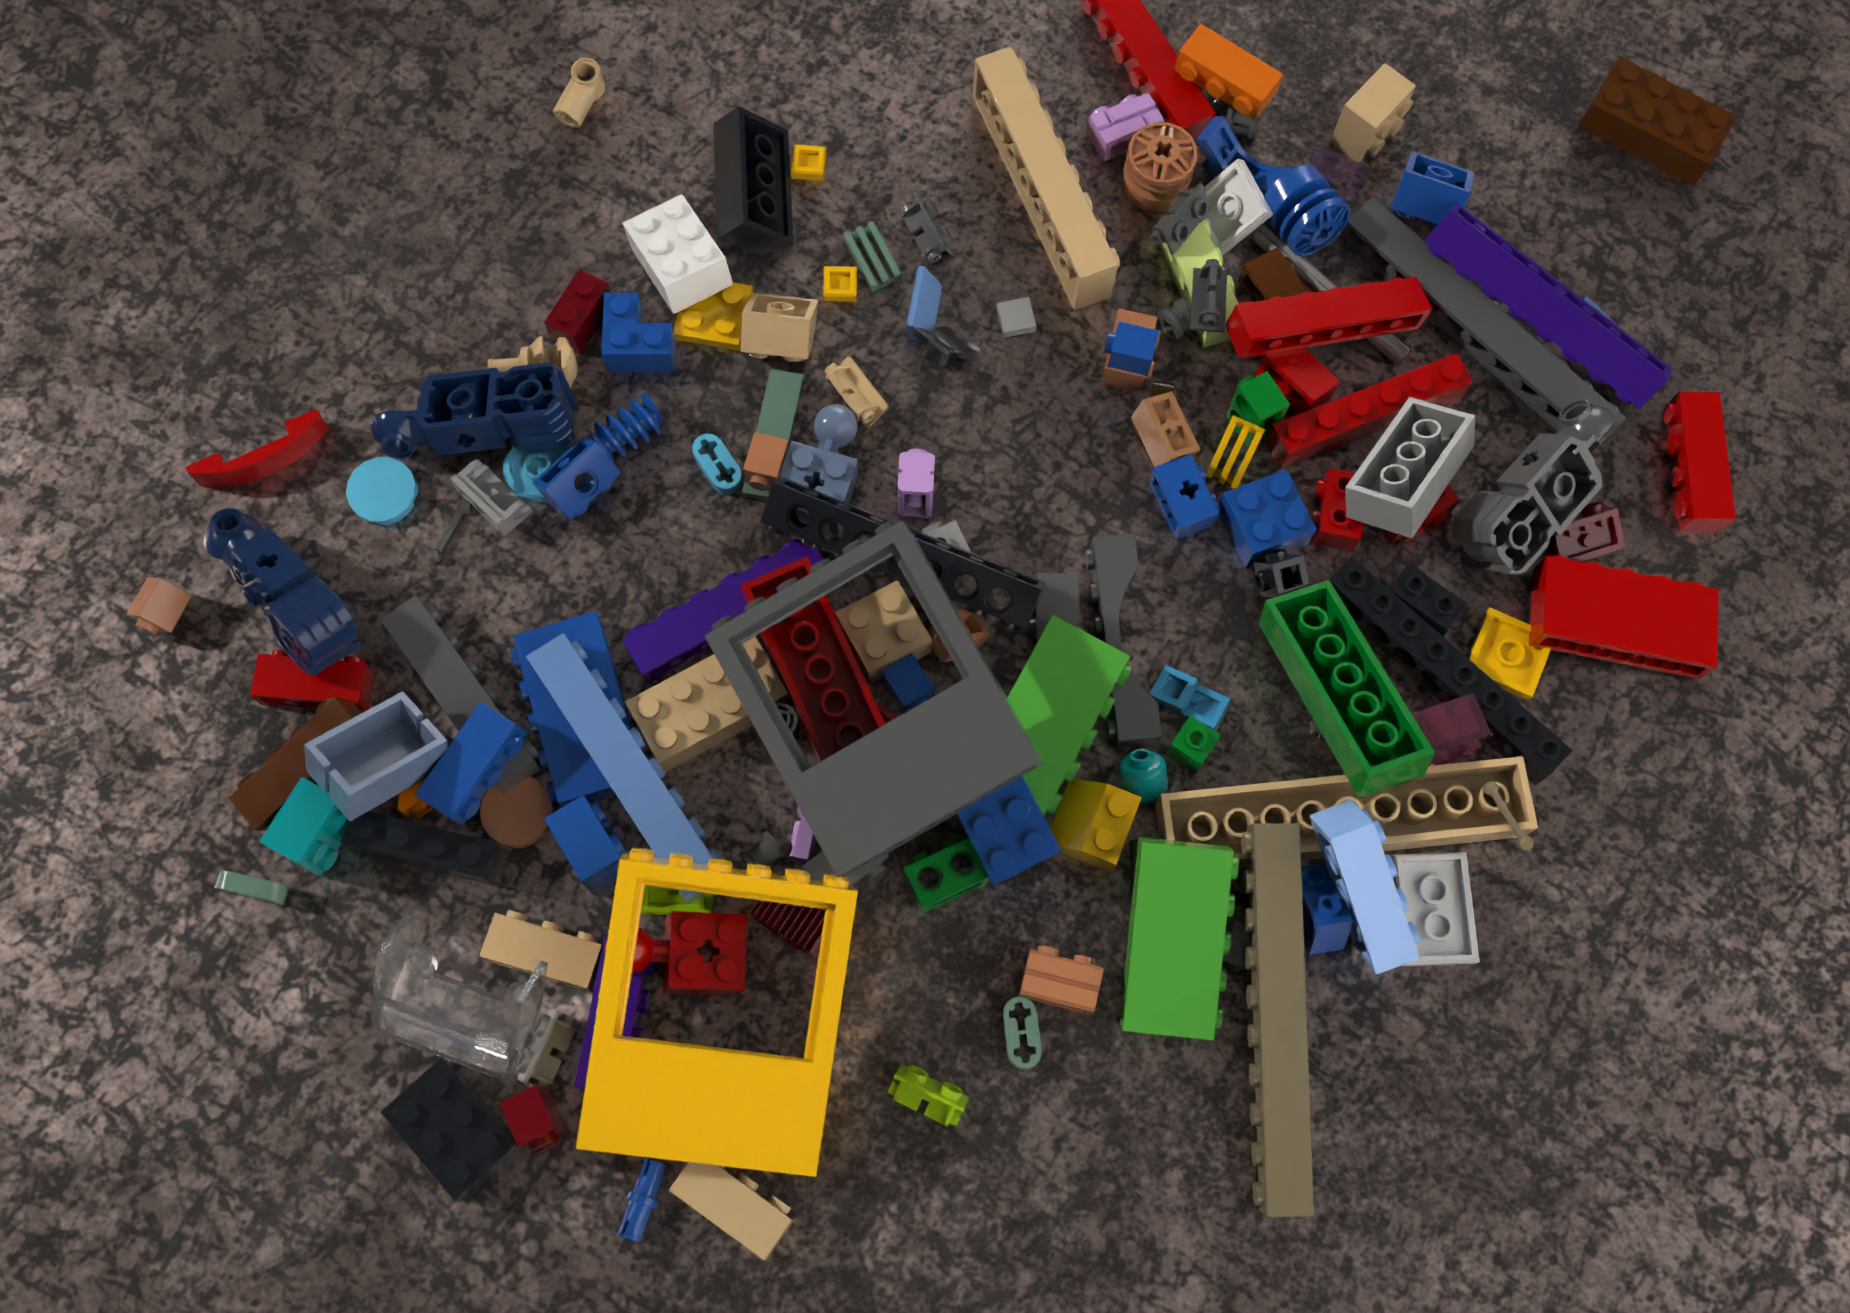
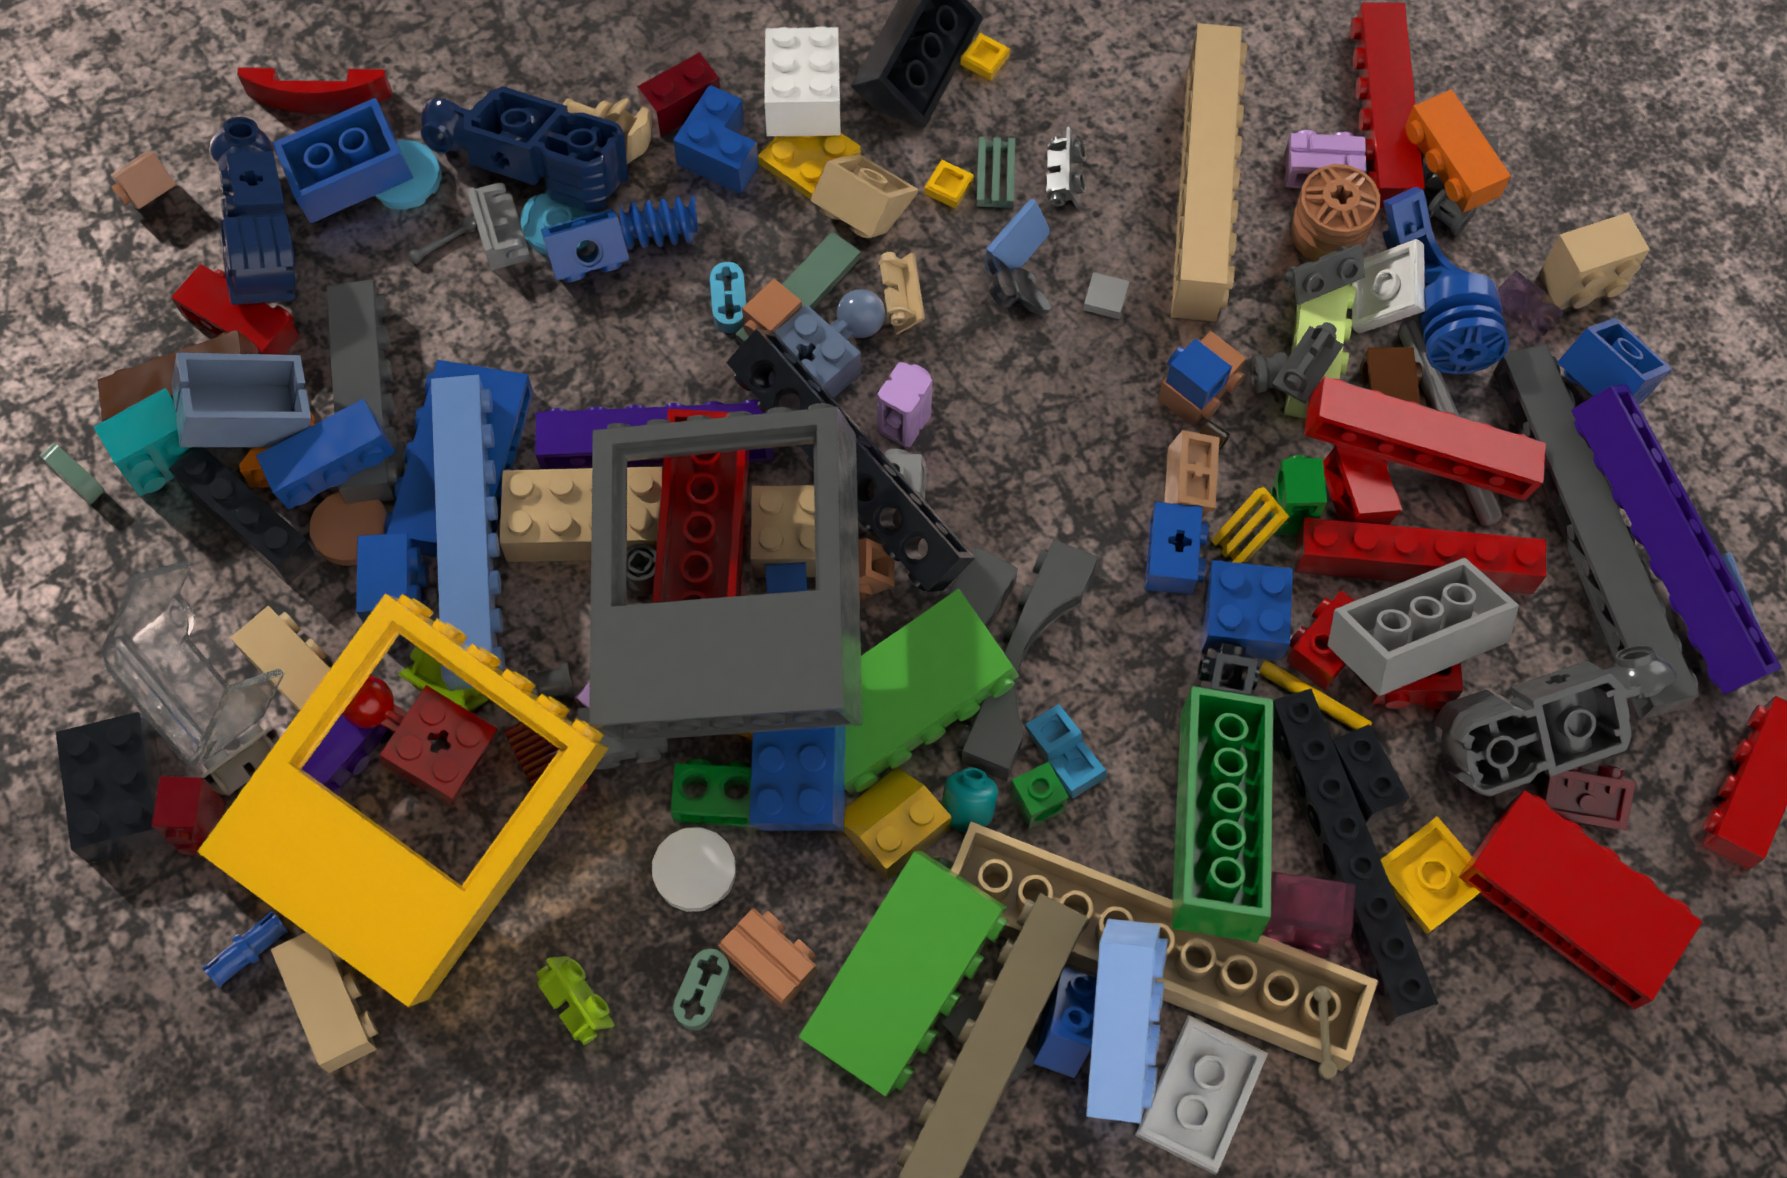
camera: 30 degrees right, 5 degrees down
none -> blue brick [272,98,413,223]
none -> white tile [652,827,736,912]
none -> yellow bar [1259,660,1373,730]

